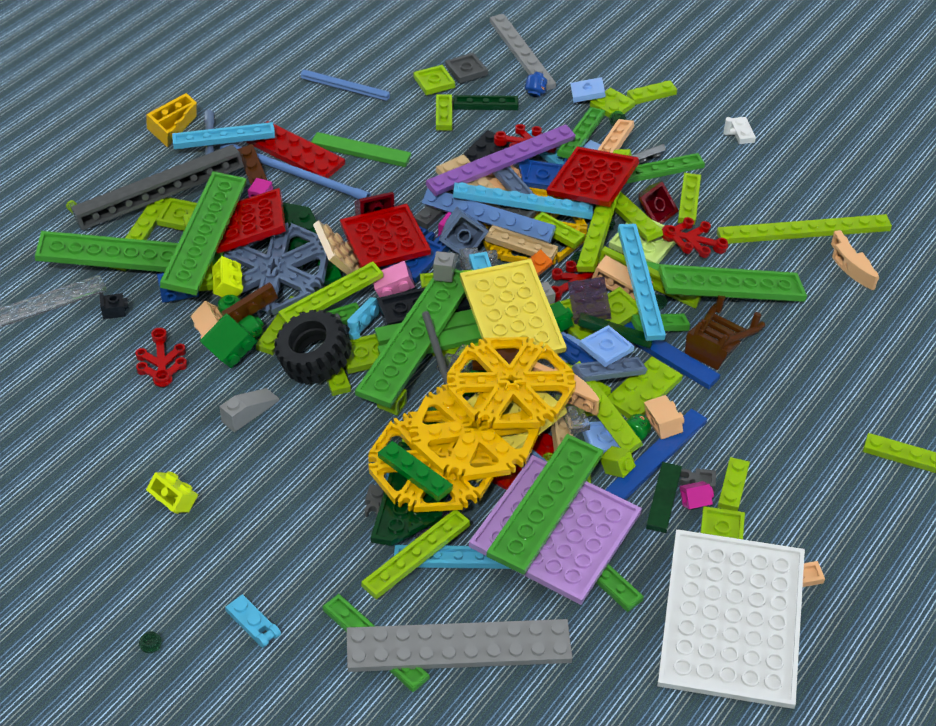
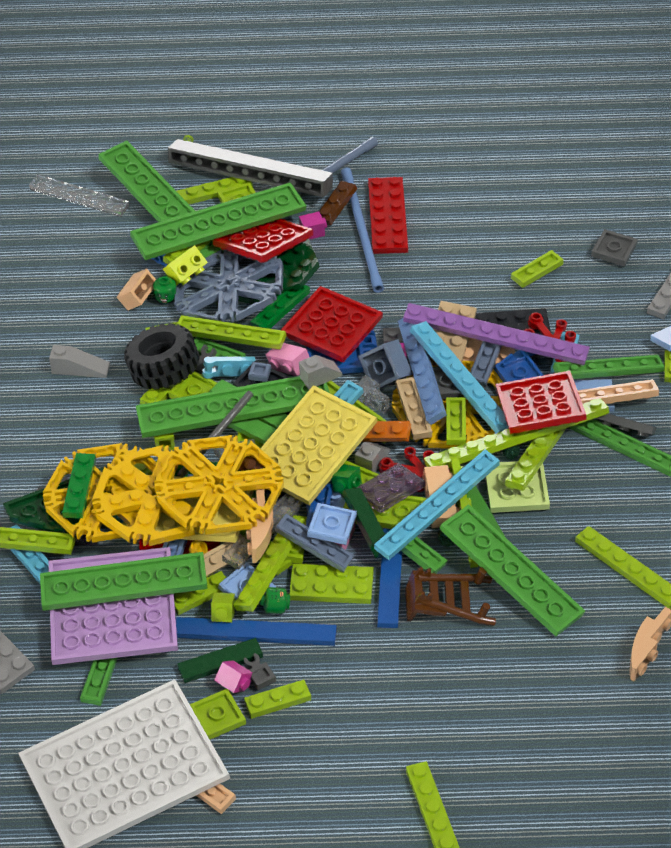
camera: 55 degrees right, 0 degrees up
black brick [99,293,129,320] -> none
red plant [135,328,187,387] -> none
yellow wedge [146,93,197,148] -> none
medium azure plate [172,122,275,149] -> none
green slope [200,313,258,368] -> none
reddish brown plate [222,282,278,322] -> none
green head [239,315,264,339] -> none
medium blue axle [301,70,390,101] -> none
bright green tile [311,132,411,167] -> none
tan plate [313,220,360,275] -> none
dark red slope [355,192,394,215] -> none
lime plate [413,65,455,95] -> none
dark green tile [454,95,518,110] -> none
blue head [525,72,547,97] -> none
clear green plate [609,111,626,126] -> none
dark red slope [638,181,679,224] -> none
light nougat brick [644,395,684,440] -> none
red plant [662,217,728,258] -> none
lime plate [678,173,701,225] -> none
none -> yellow plate [189,540,208,554]
none -> sand blue tile [248,362,271,382]

